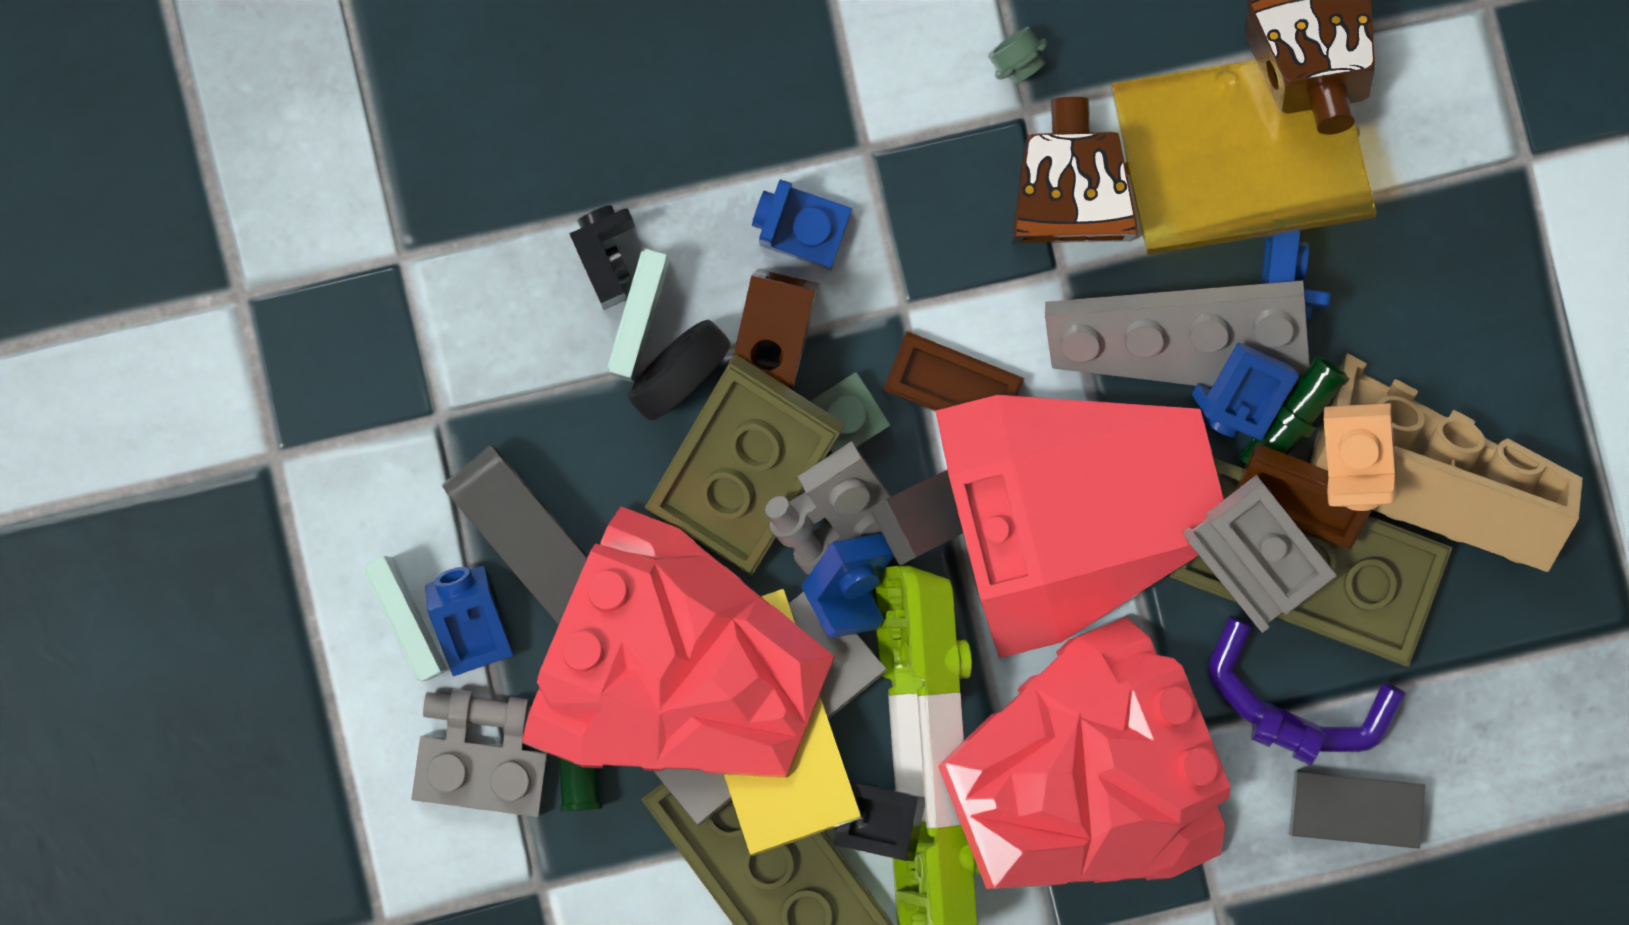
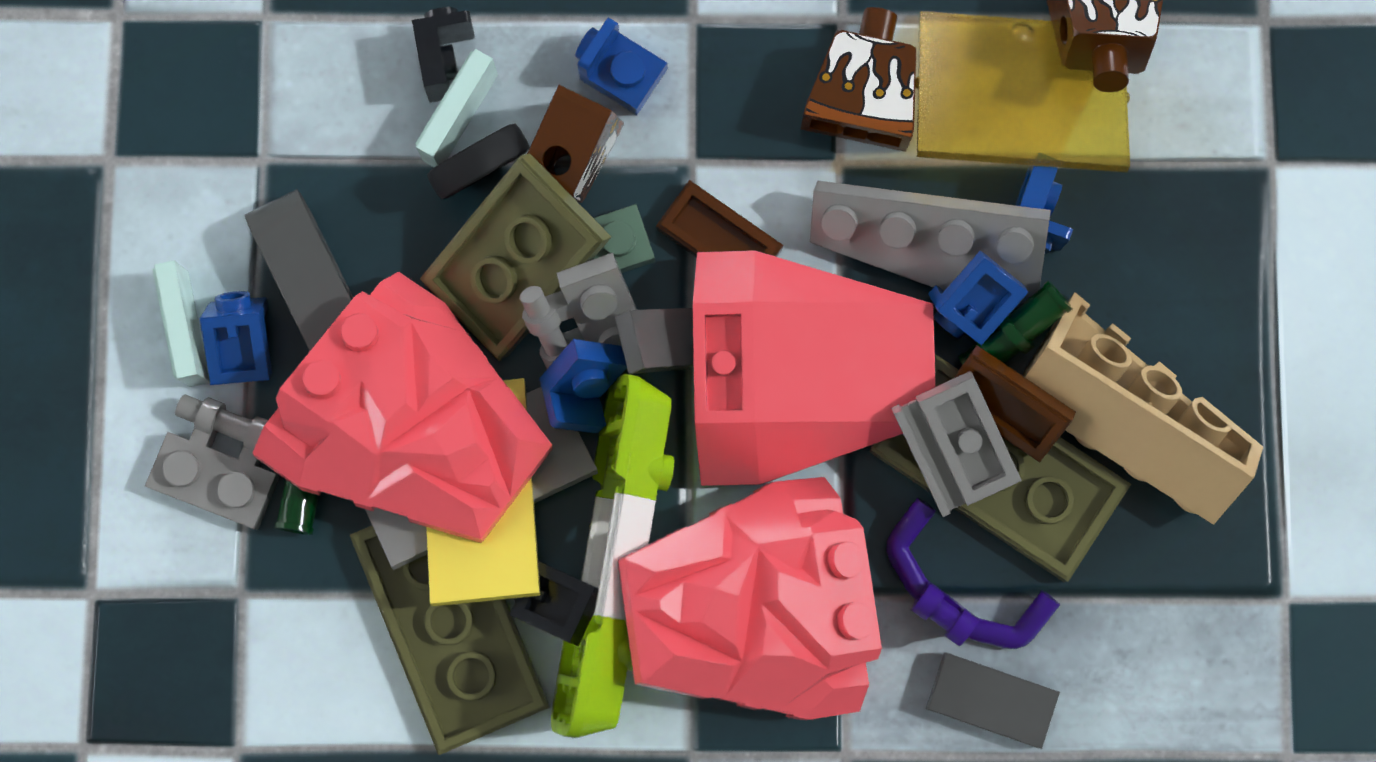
camera: 10 degrees right, 5 degrees down
light nougat bracket [1323,403,1396,511] -> none

